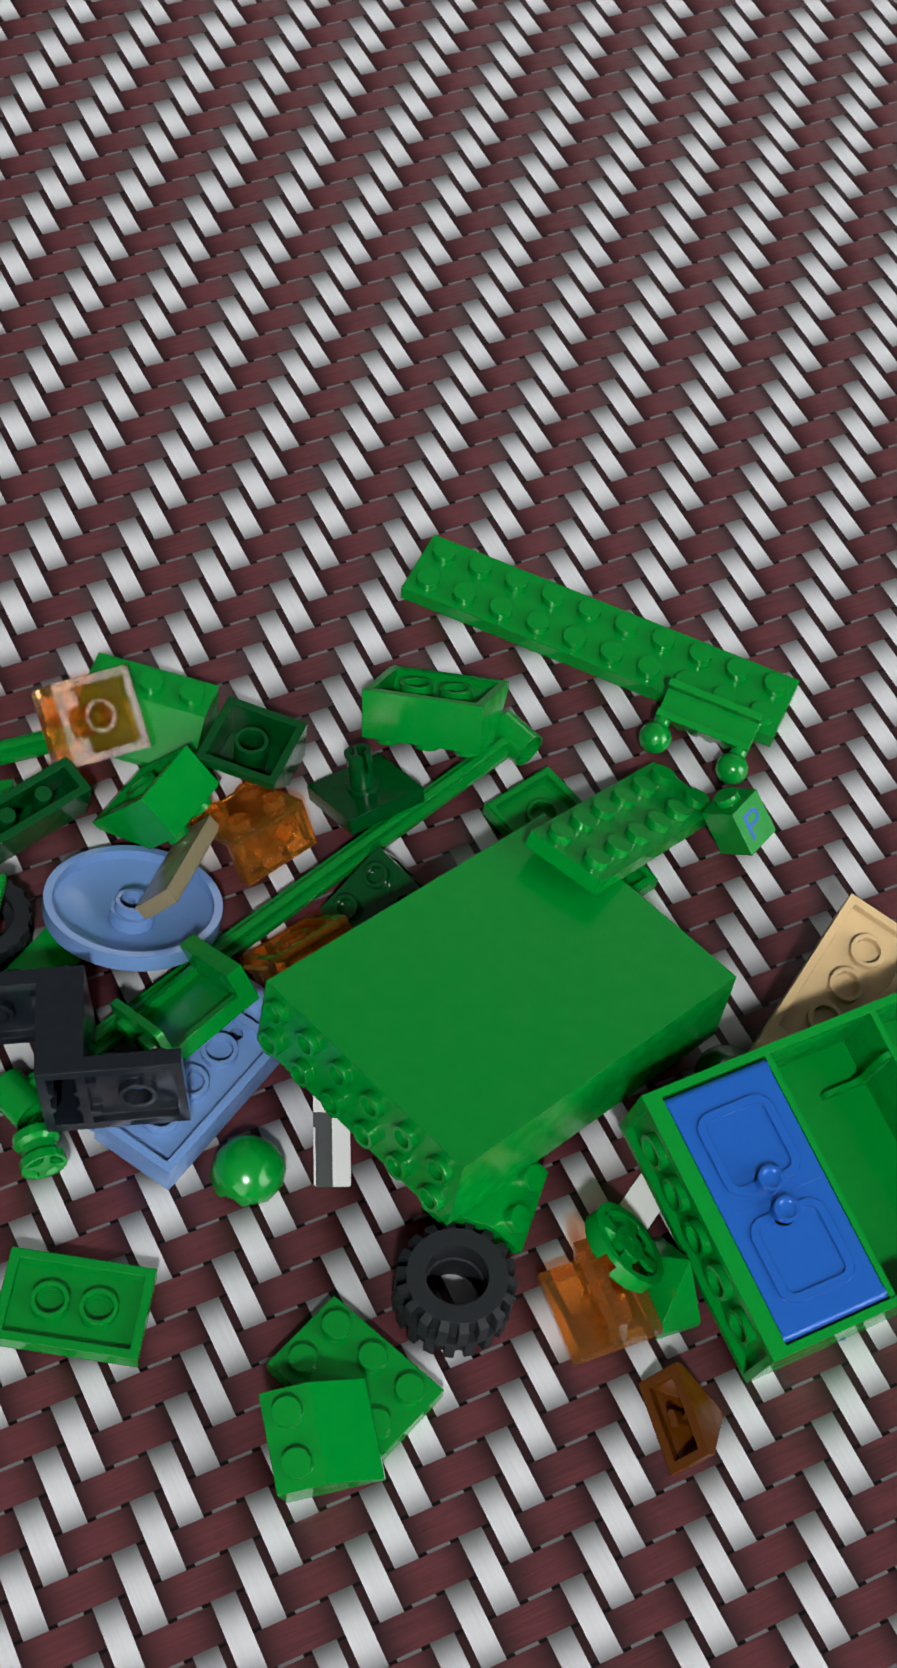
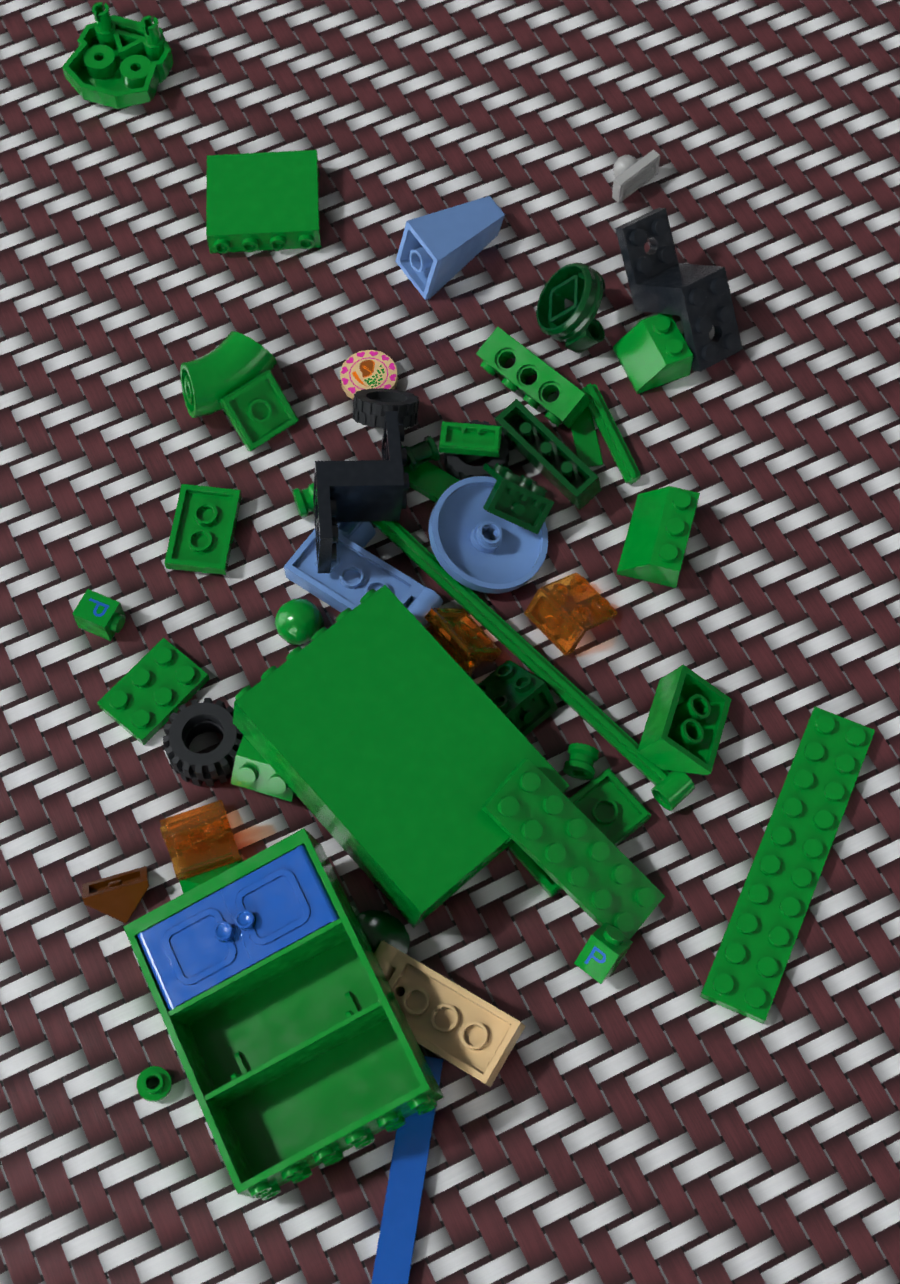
camera: 100 degrees right, 10 degrees up
clear orange slope [31,665,151,768] -> none
green slope [92,745,220,849] -> none
green panel [110,934,260,1061] -> none
dark tan tile [135,815,220,919] -> none
dark green slope [196,696,307,791] -> none
green slope [259,1378,386,1503] -> none
dark green tile [307,743,425,835] -> none
green piece [585,1202,664,1294] -> none
green gear [638,677,763,785] -> none
none -> green brick [72,589,126,641]
none -> dark green bracket [483,463,554,535]
none -> green wheel [563,743,600,780]

